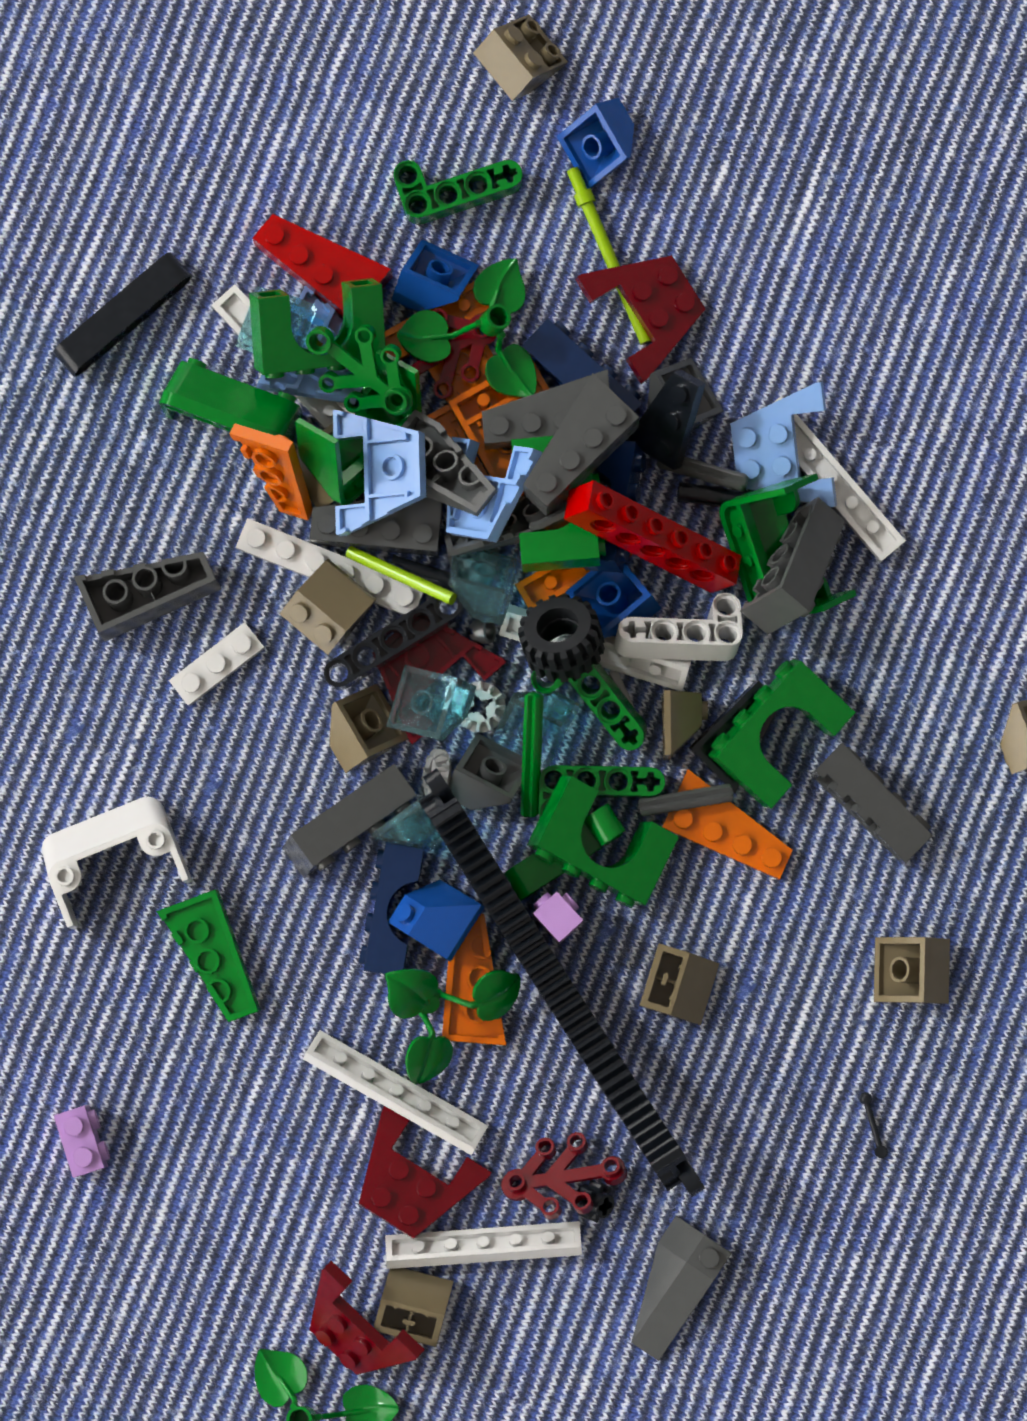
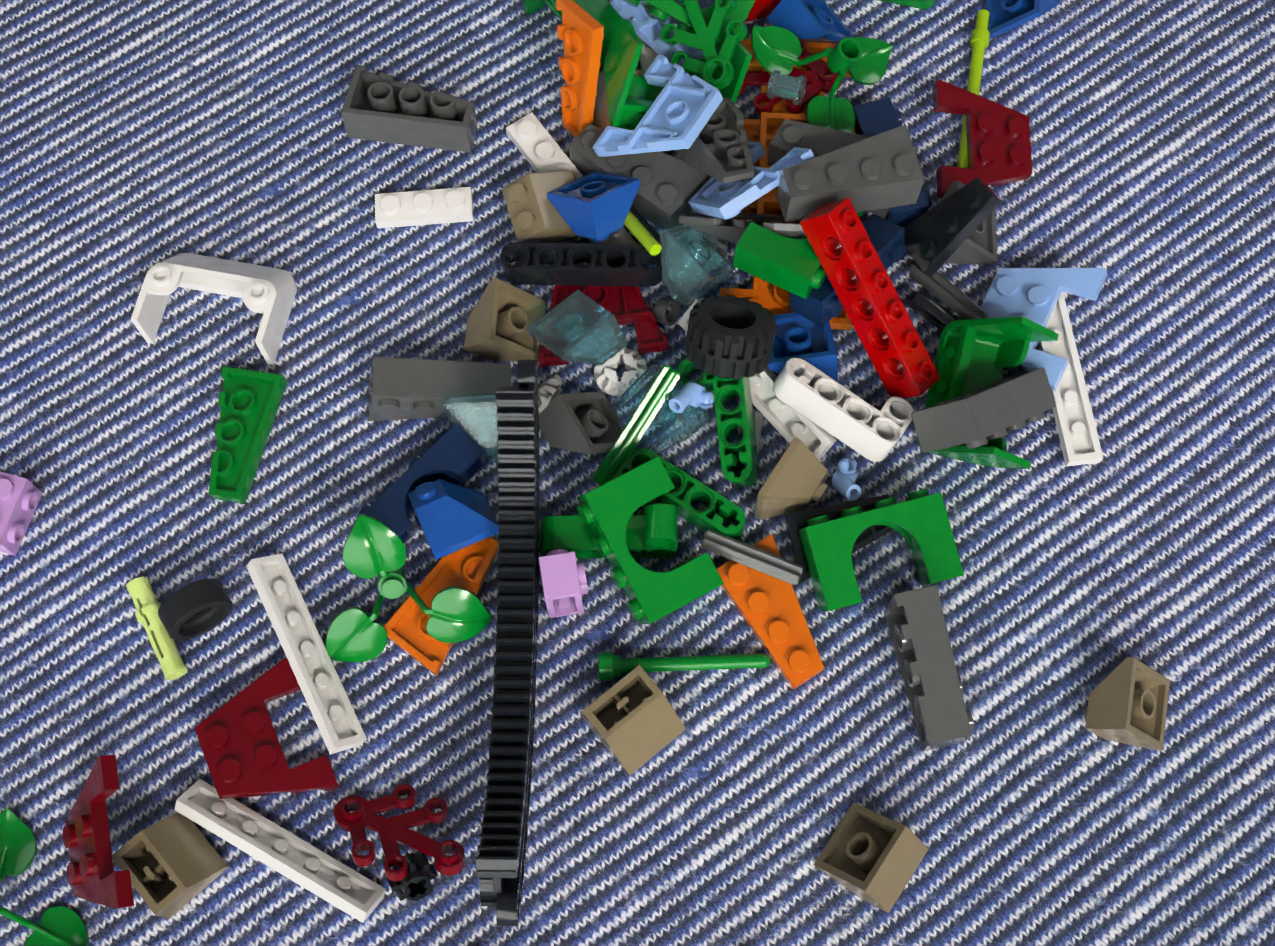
camera: 30 degrees right, 15 degrees down
none -> yellowish green pin [126,576,188,680]
none -> black tyre [158,578,233,641]
none -> blue slope [547,171,640,242]
none -> green piece [598,652,771,681]
none -> light blue arm [669,382,714,413]
none -> clear light blue bush [767,69,807,105]
none -> light blue arm [832,457,862,501]

